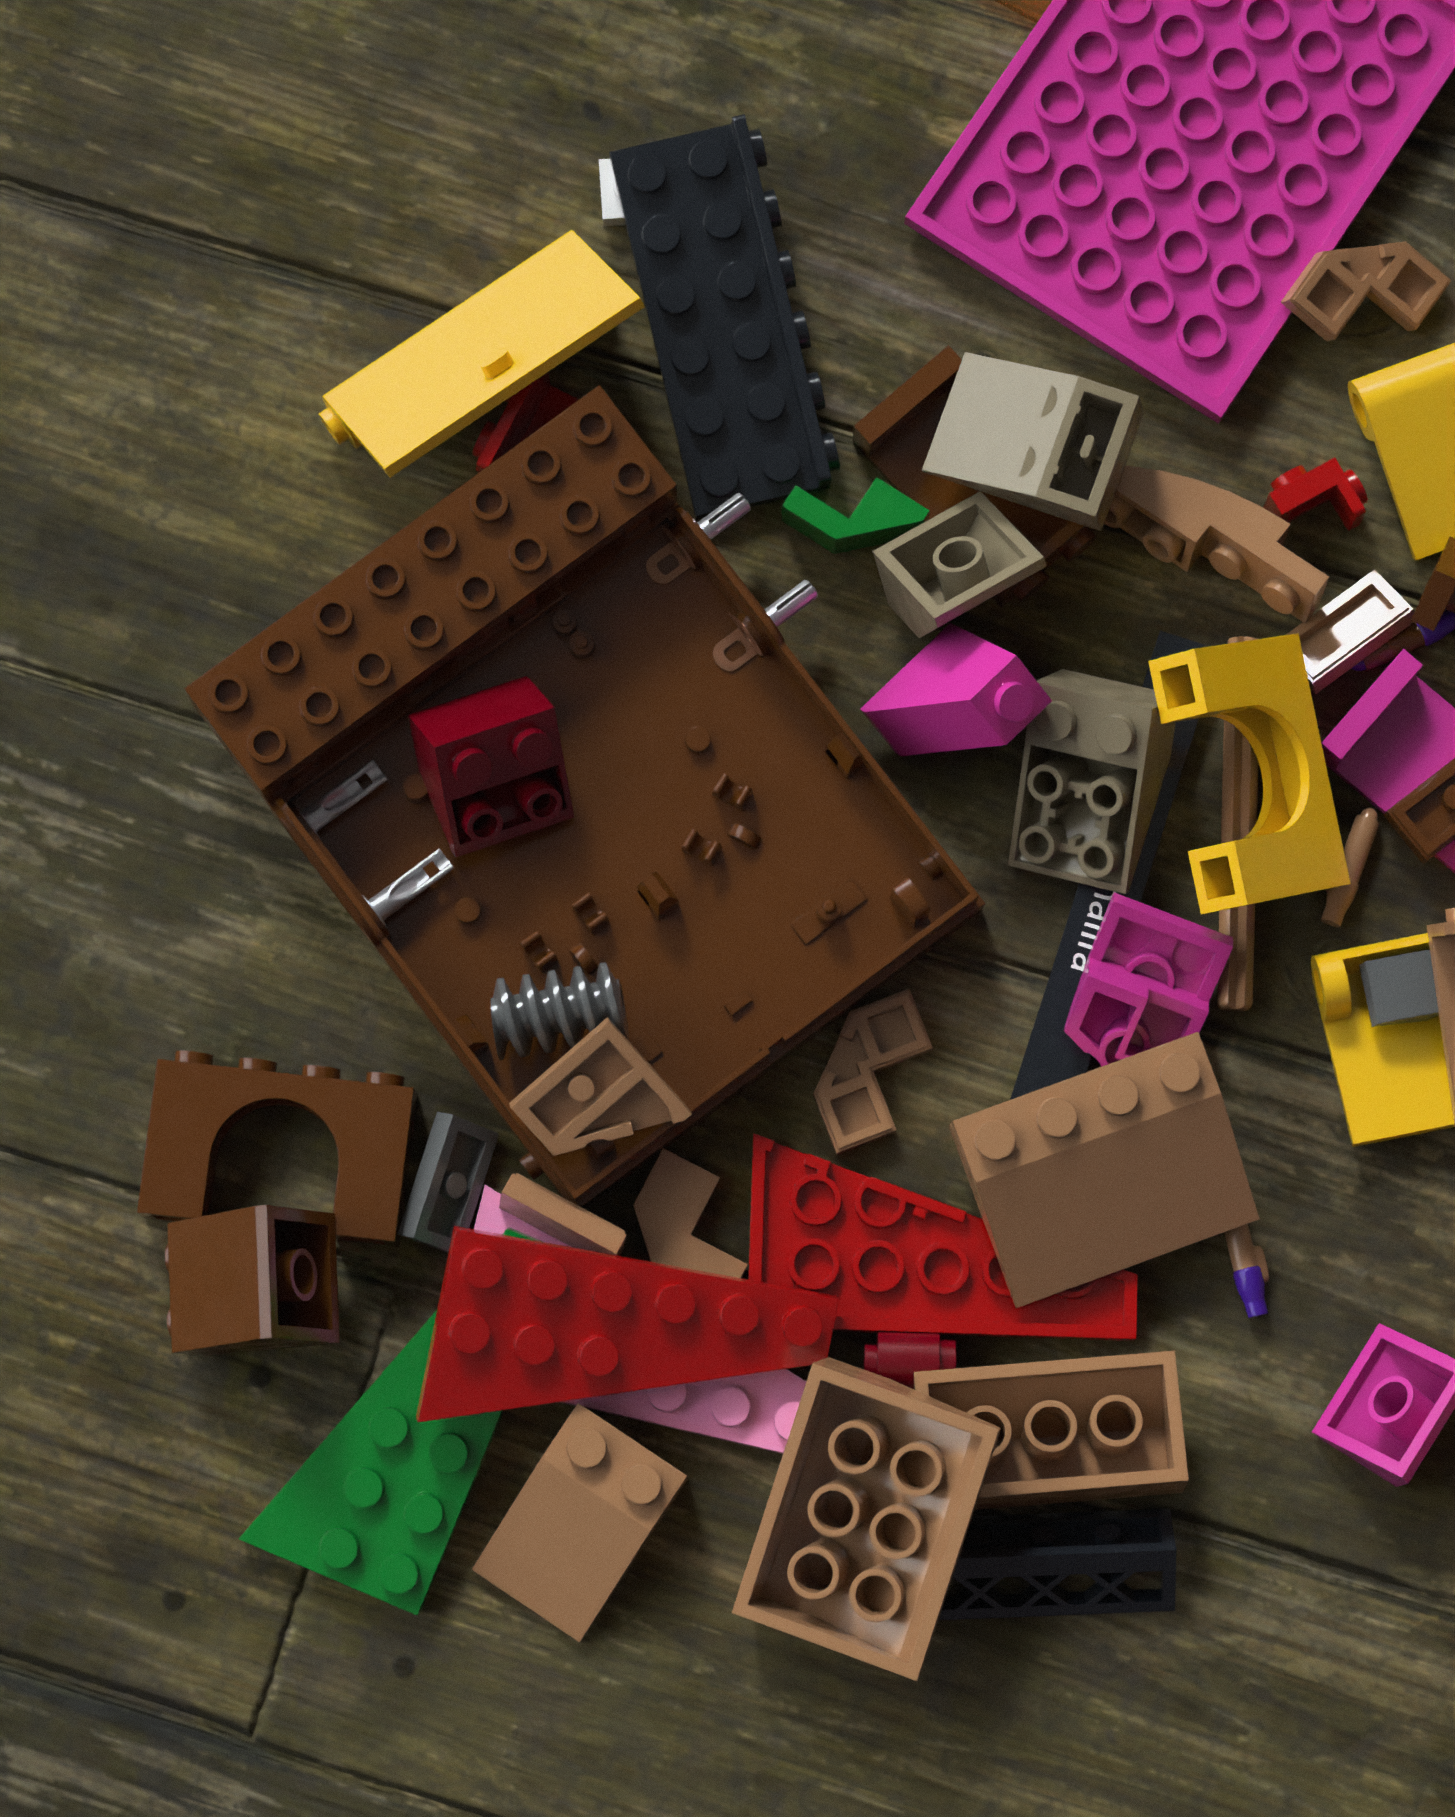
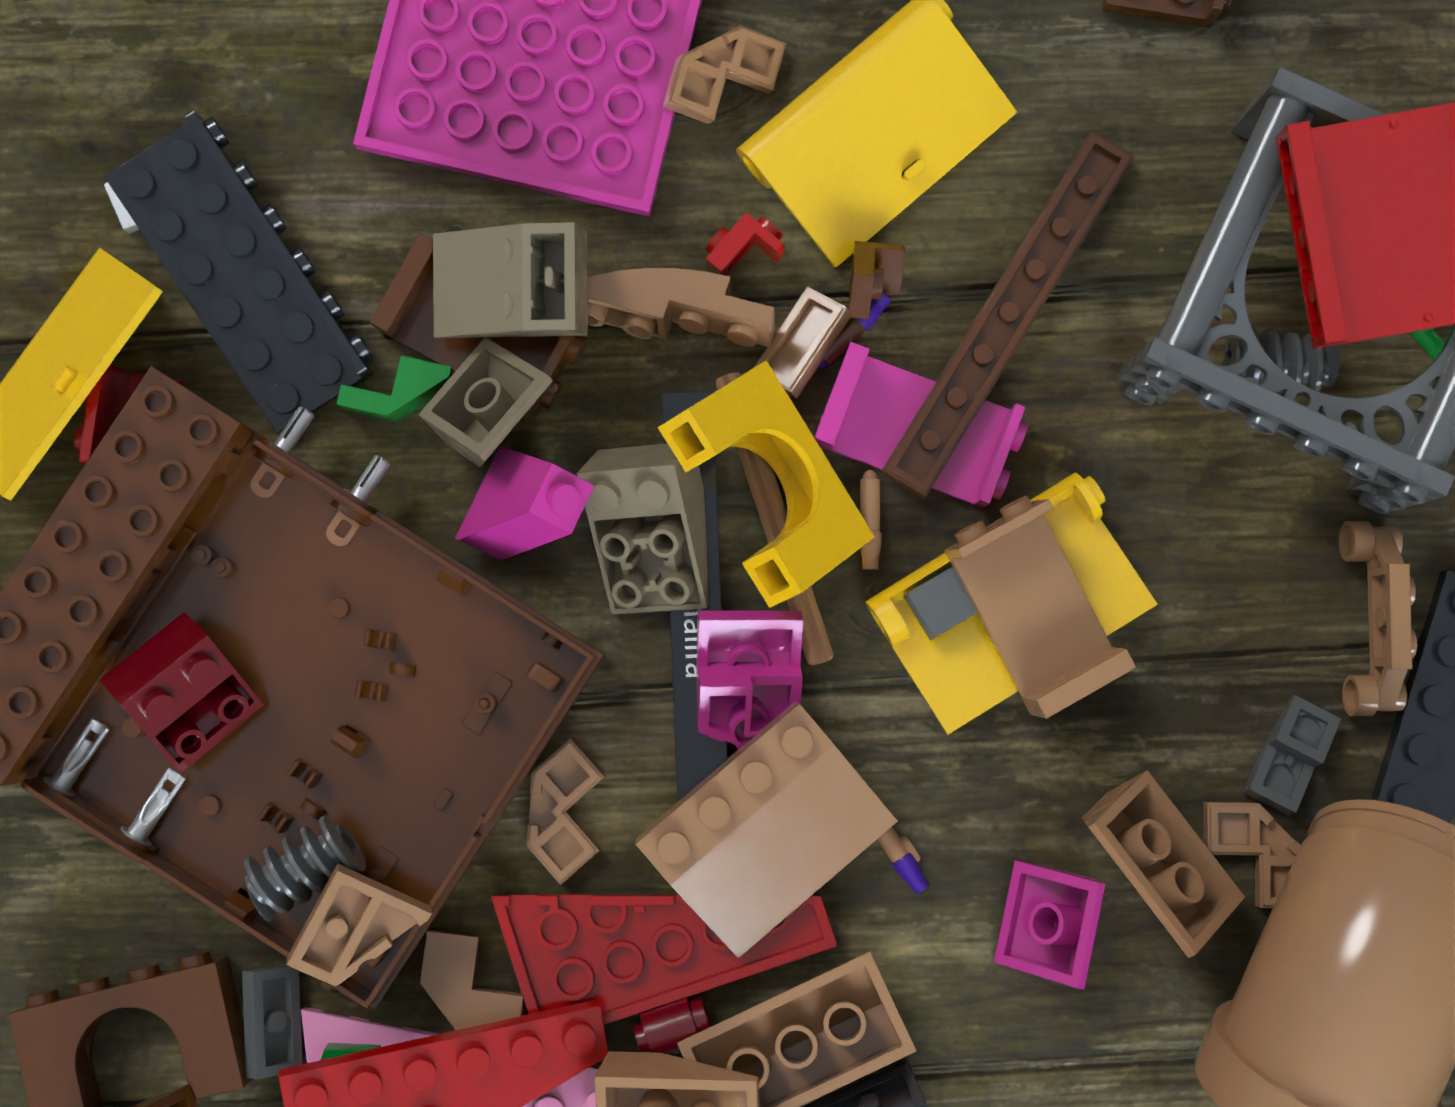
camera: 20 degrees left, 5 degrees up
medium nougat tile [499,1173,627,1256] -> none

